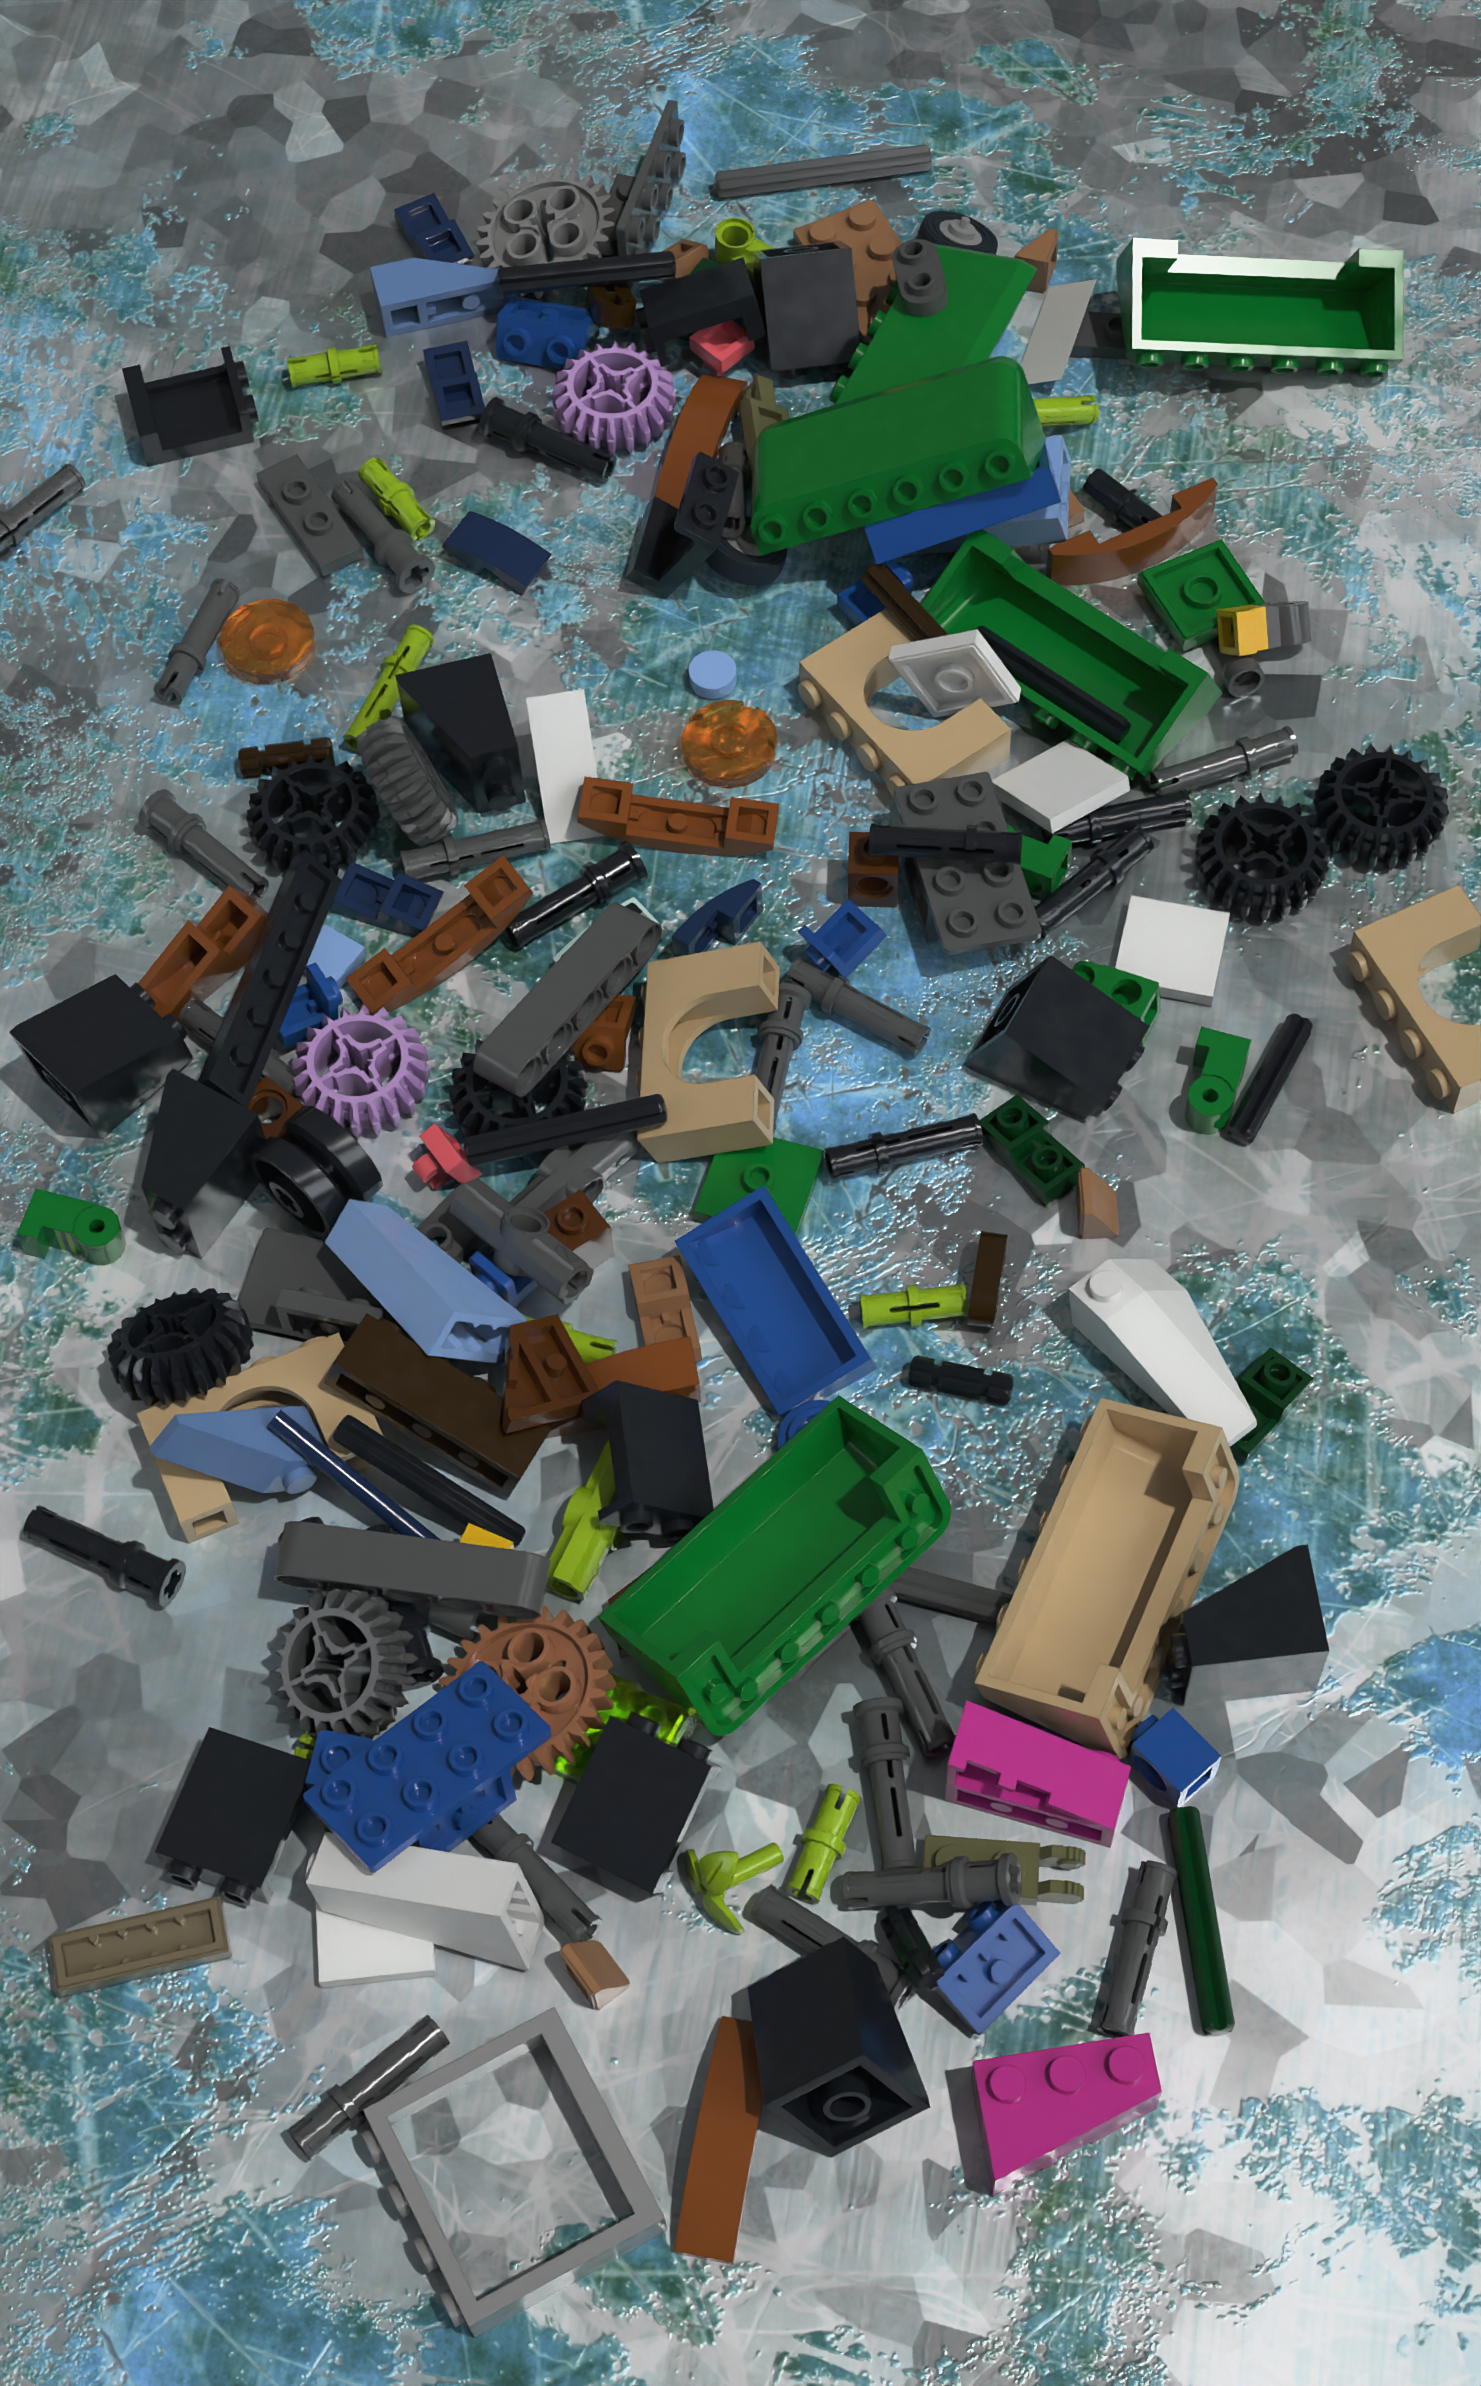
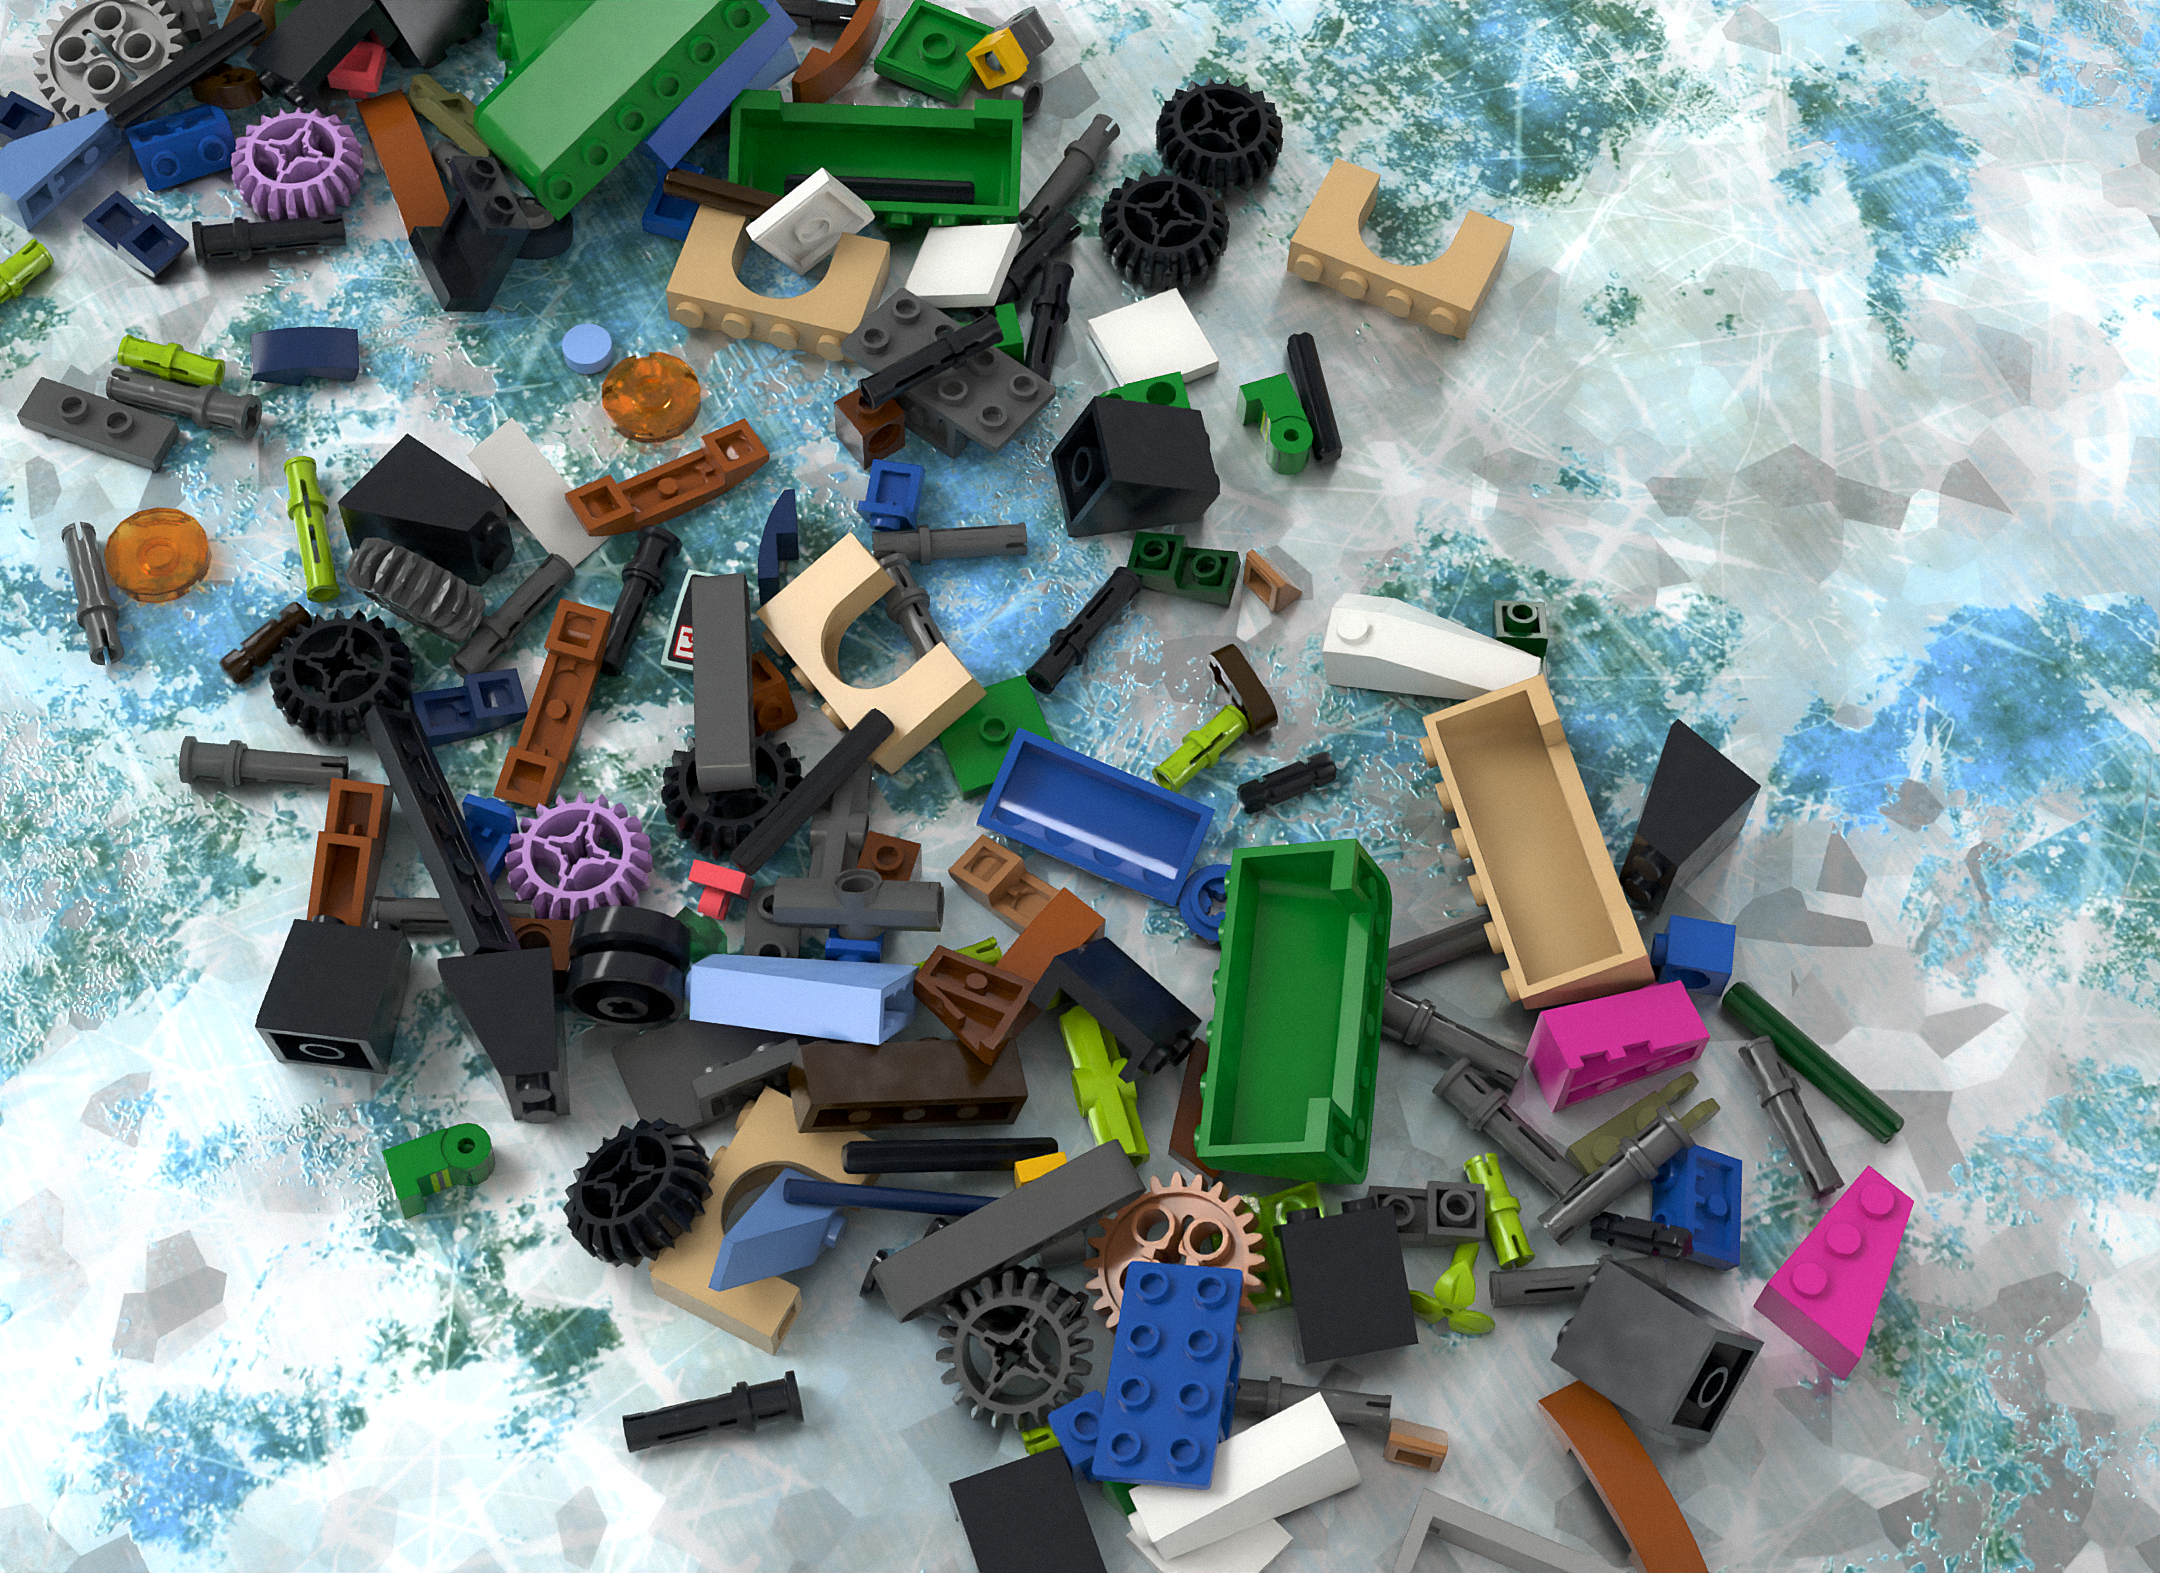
camera: 45 degrees left, 0 degrees up
light blue tile [303,925,367,988] -> none
none -> clear green plate [674,906,727,964]
none -> dark grey slope [1367,1181,1485,1248]

